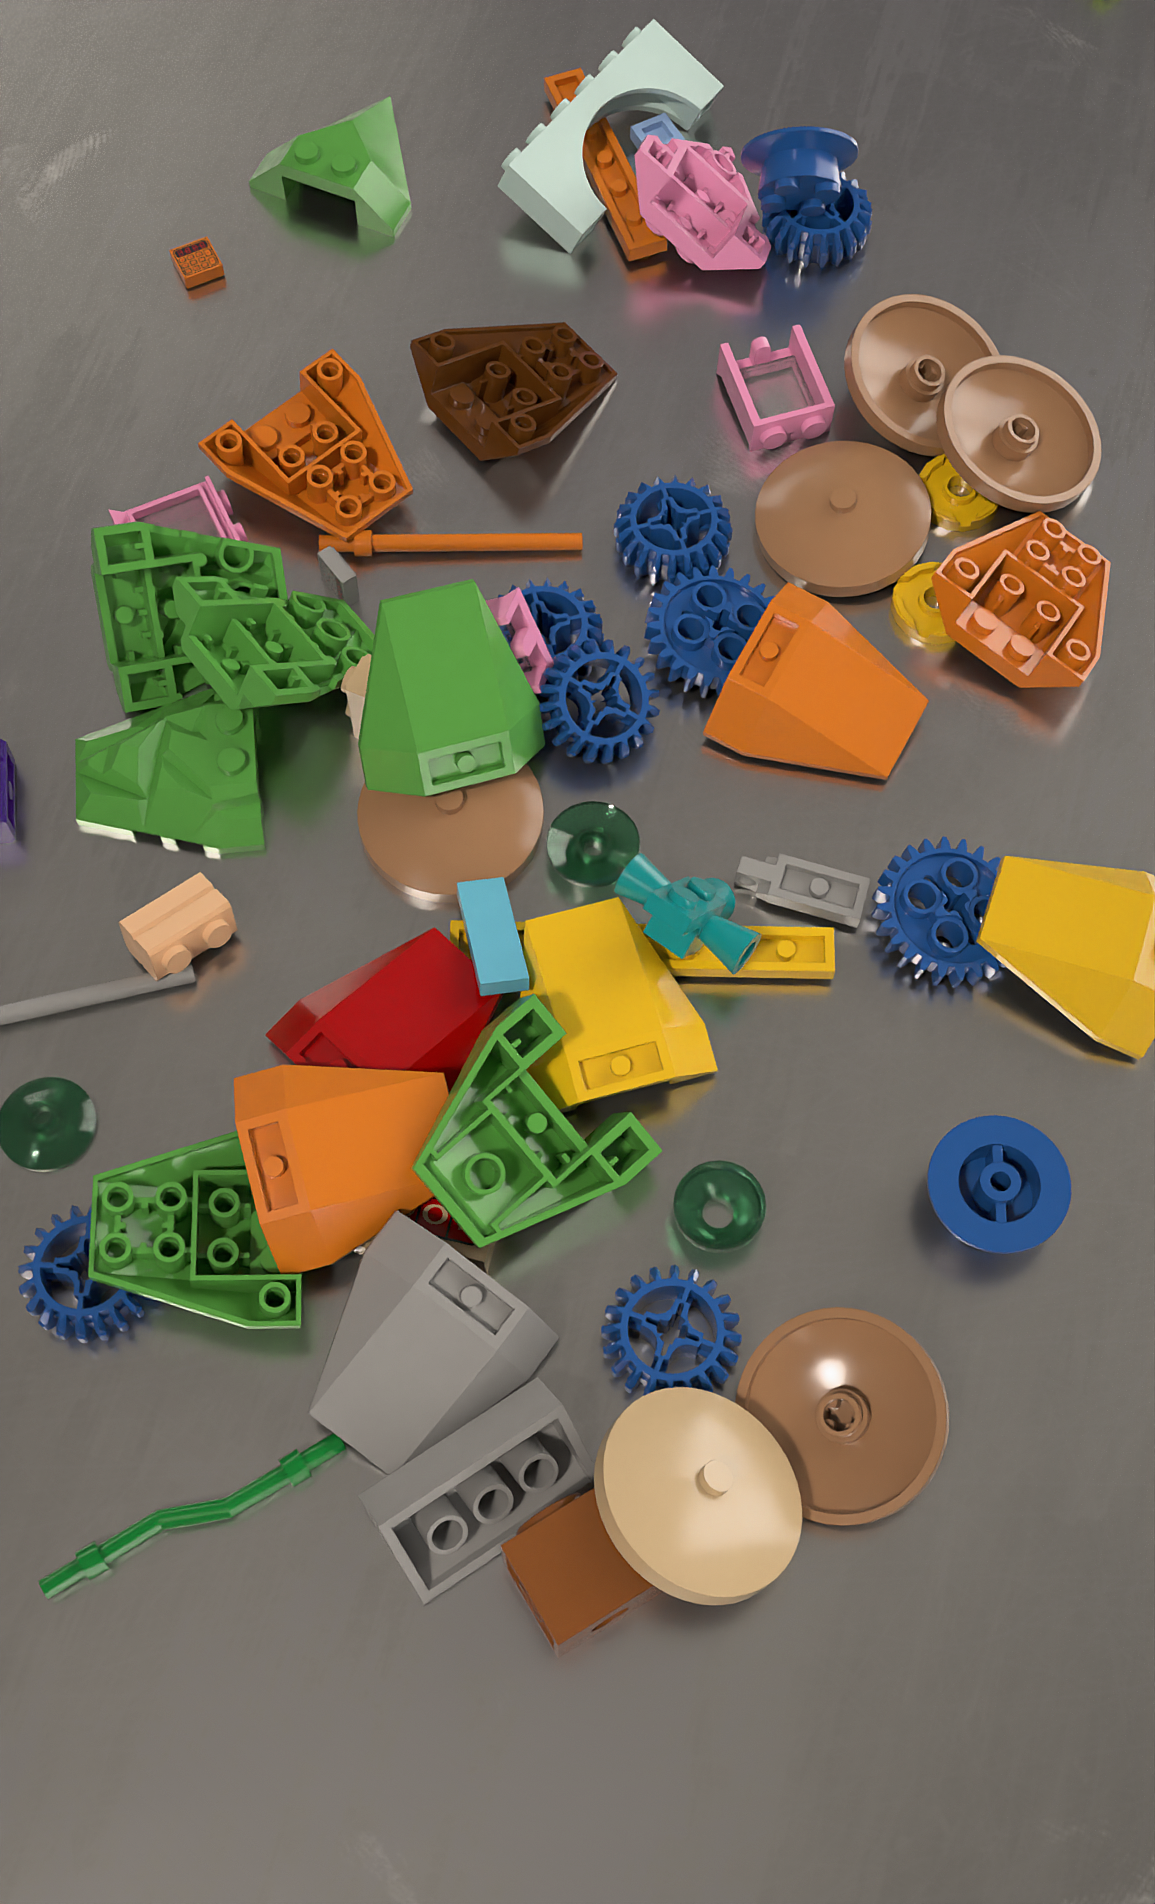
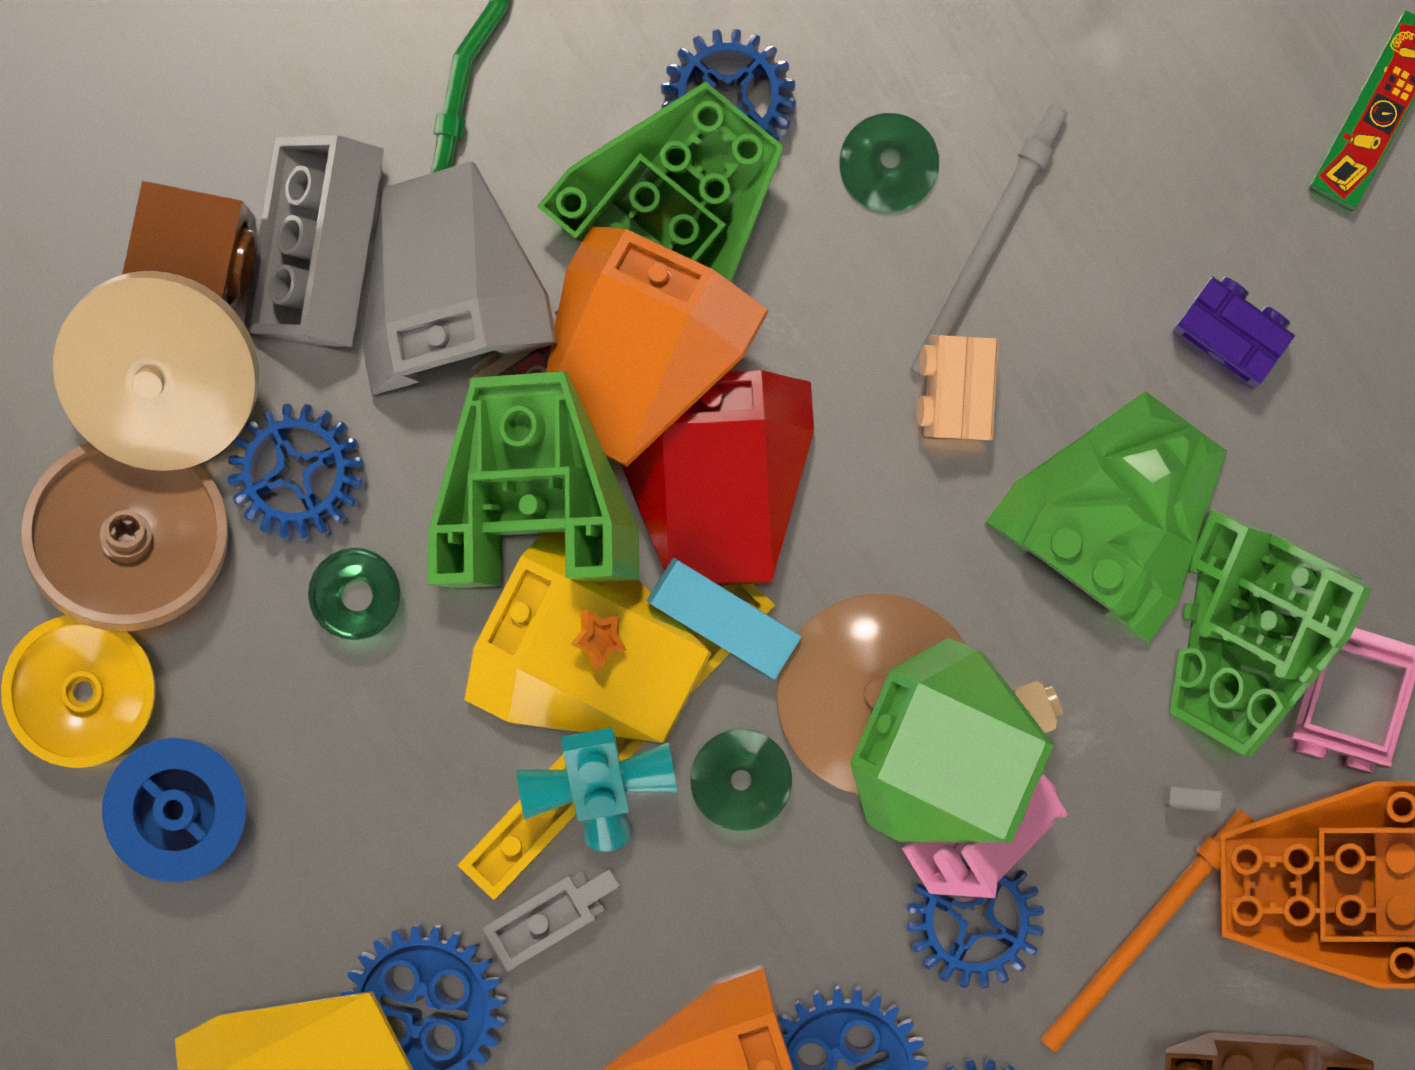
camera: 135 degrees right, 20 degrees up
bright green wedge [172,576,375,710] -> none
blue gear [538,638,660,764] -> none
none -> yellow dish [1,615,156,768]
none -> orange piece [570,609,627,670]

